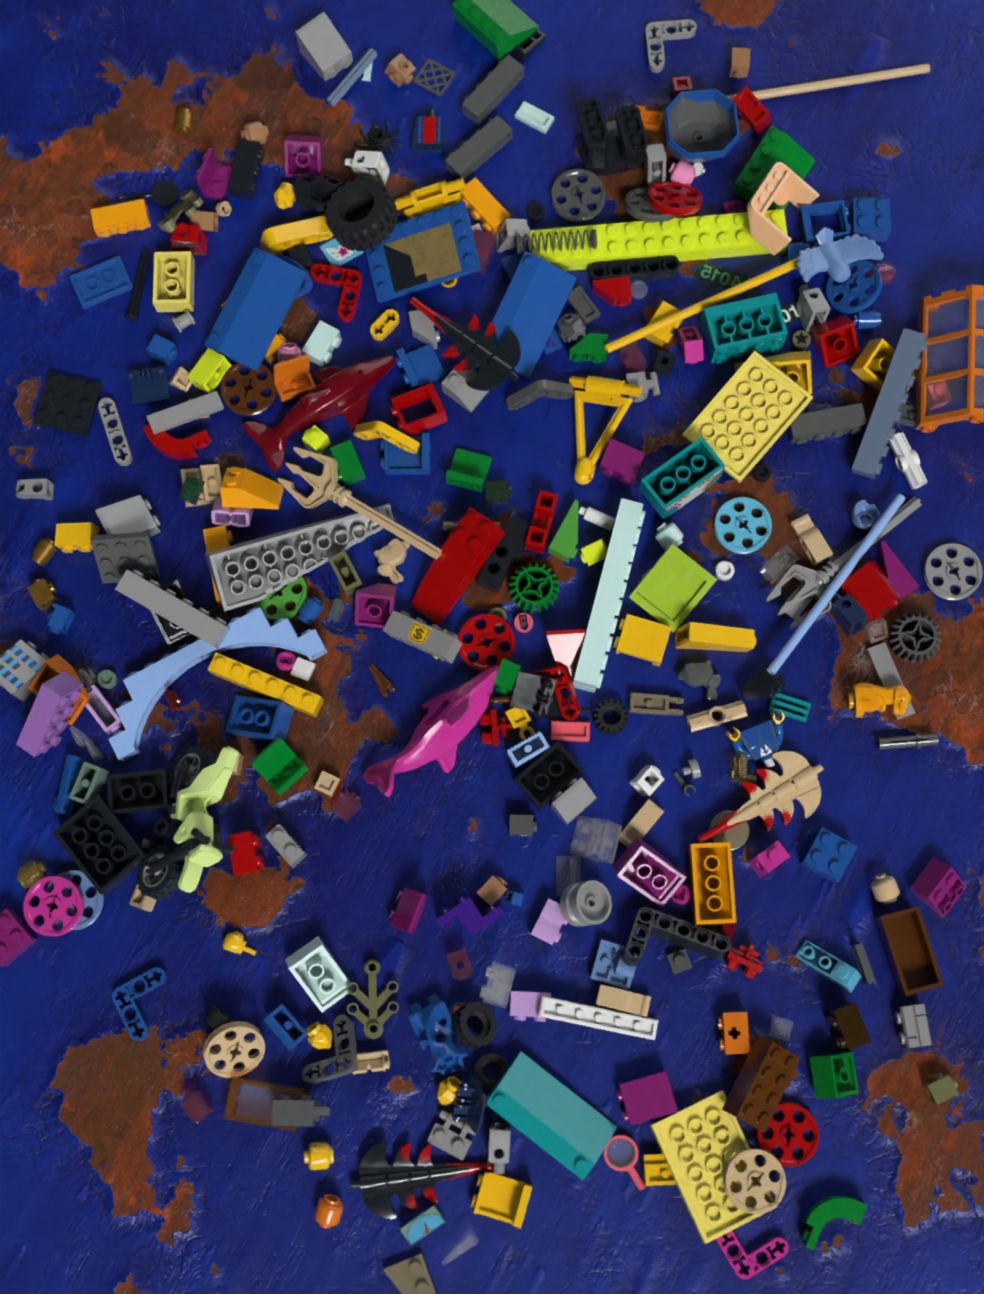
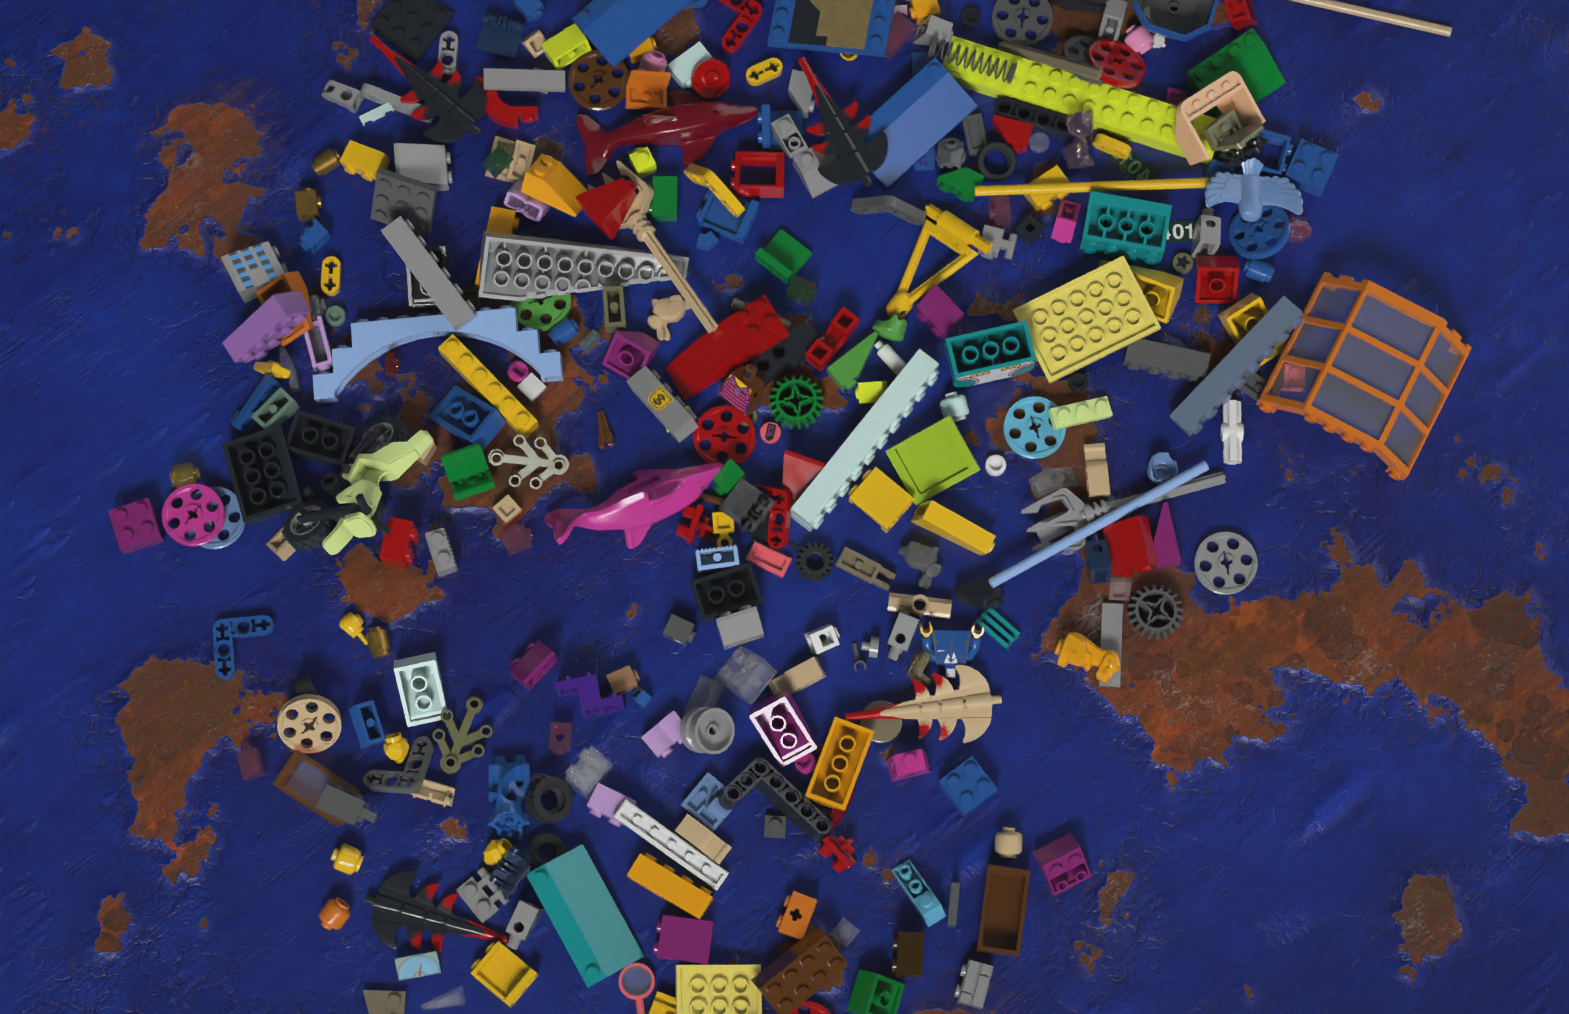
camera: 20 degrees right, 0 degrees up
dark grey pin [877,733,939,750] -> none
none -> yellow plate [253,360,291,379]
none -> yellow beam [321,256,342,296]
none -> light aqua piece [359,102,394,126]
none -> light grey beam [360,83,433,123]
none -> pearl gold brick [366,626,391,659]
none -> black animal [369,35,487,143]
none -> plant [488,433,569,489]
none -> red slope [575,178,637,240]
none -> light orange brick [627,853,713,920]
none -> red tile [690,58,730,99]
none -> blue piece [696,231,719,251]
none -> reddish brown torso [717,364,764,417]
none -> light grey slope [771,114,808,159]
none -> bright green hair [872,314,908,342]
none -> light grey torso [887,612,920,662]
none -> black tyre [975,142,1016,182]
none -> dark tan axle [998,40,1102,79]
none -> yellowish green plate [1048,396,1113,430]
none -> clear purple animal [1063,109,1094,169]
none -> yellow beam [1092,134,1132,159]
none -> olive bracket [1202,109,1264,152]
none -> black hinge [1219,137,1269,169]

